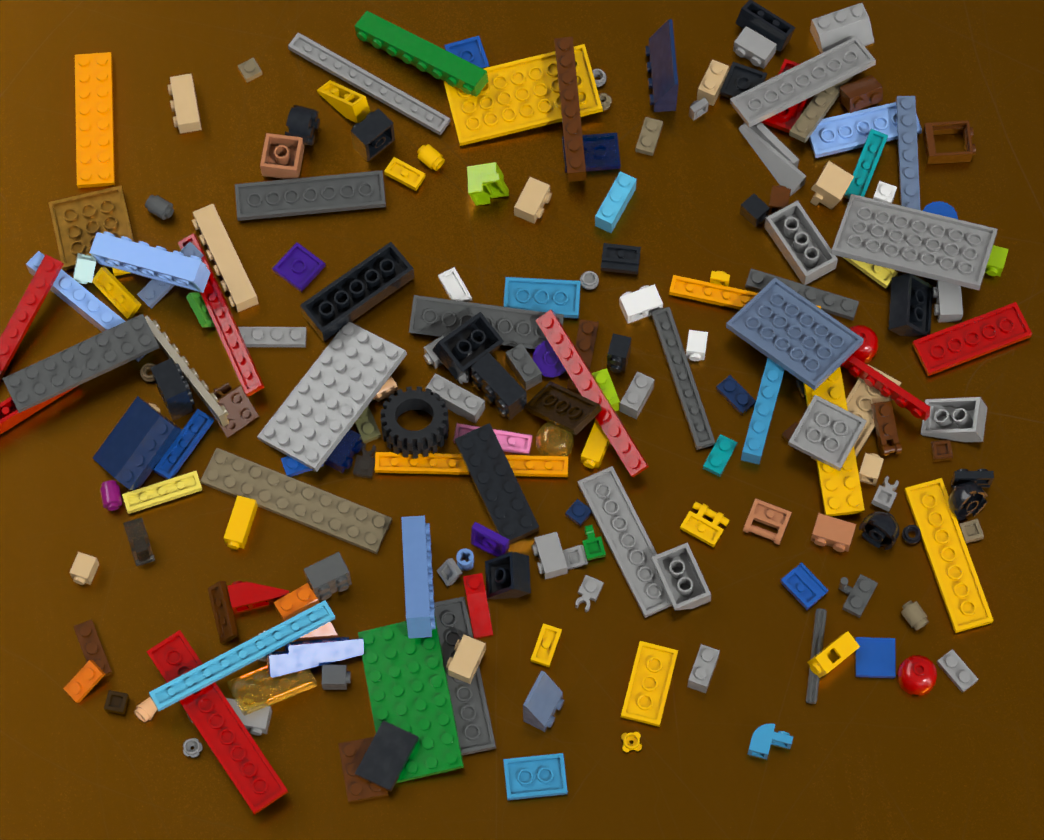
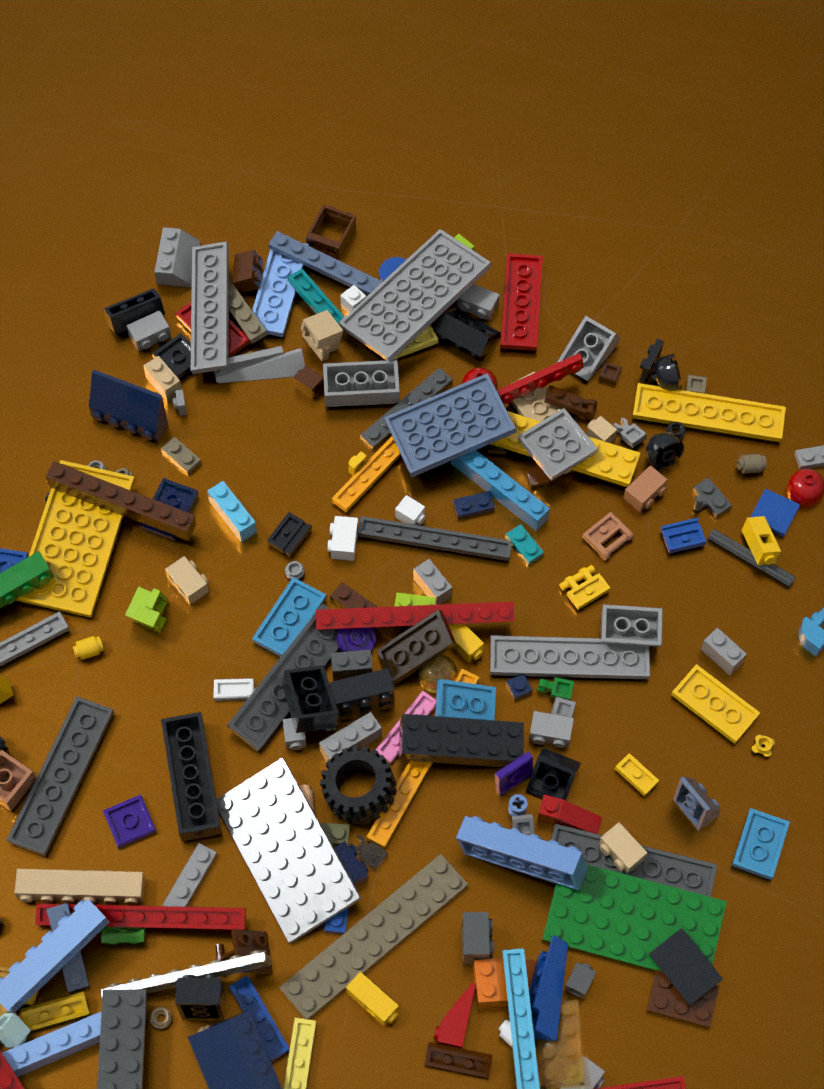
camera: 65 degrees left, 5 degrees down
black brick [351,108,395,162] -> none
yellow plate [384,157,426,191] -> none
light grey plate [575,575,604,612] -> none
black brick [607,333,632,373] -> none
black brick [740,194,770,227] -> none
none -> dark azure plate [435,679,496,720]

